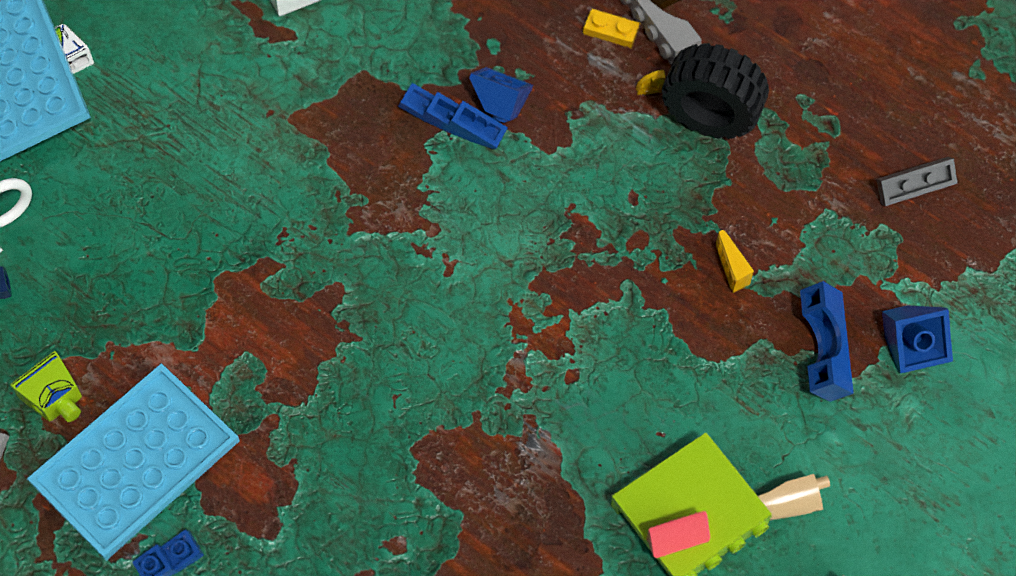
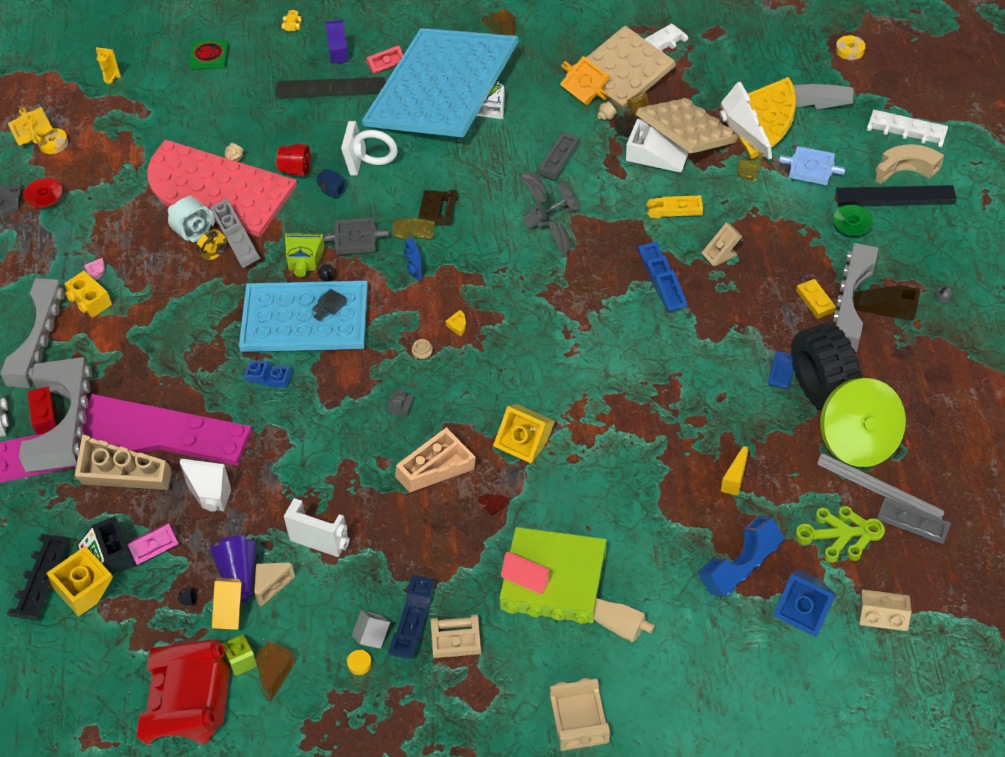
camera: 50 degrees right, 10 degrees down
blue slope [470,67,533,123] -> none
none -> clear smoke plate [312,288,347,321]
none -> black hinge [317,264,335,282]
none -> dark grey plate [323,217,389,255]
none -> dark grey tile [387,389,414,417]
none -> clear yellow slope [392,218,435,240]
none -> light nougat wedge [395,427,476,492]
none -> blue slope [404,237,422,281]
none -> tan plate [412,339,433,359]
none -> dark brown plate [418,190,459,226]
none -> yellow tile [445,310,466,336]
none -> clear red tile [478,494,510,516]
none -> yellow slope [493,404,555,463]
none -> dark grey plant [519,172,580,257]
none -> dark grey plate [538,132,579,180]
none -> yellow hinge [647,196,703,219]
none -> tan slope [702,222,742,266]
none -> blue tile [768,351,794,389]
none -> lime plant [795,506,885,563]
none -> light grey axle [817,453,944,518]
none -> lime dish [820,378,906,467]
none -> tan bracket [860,590,911,631]

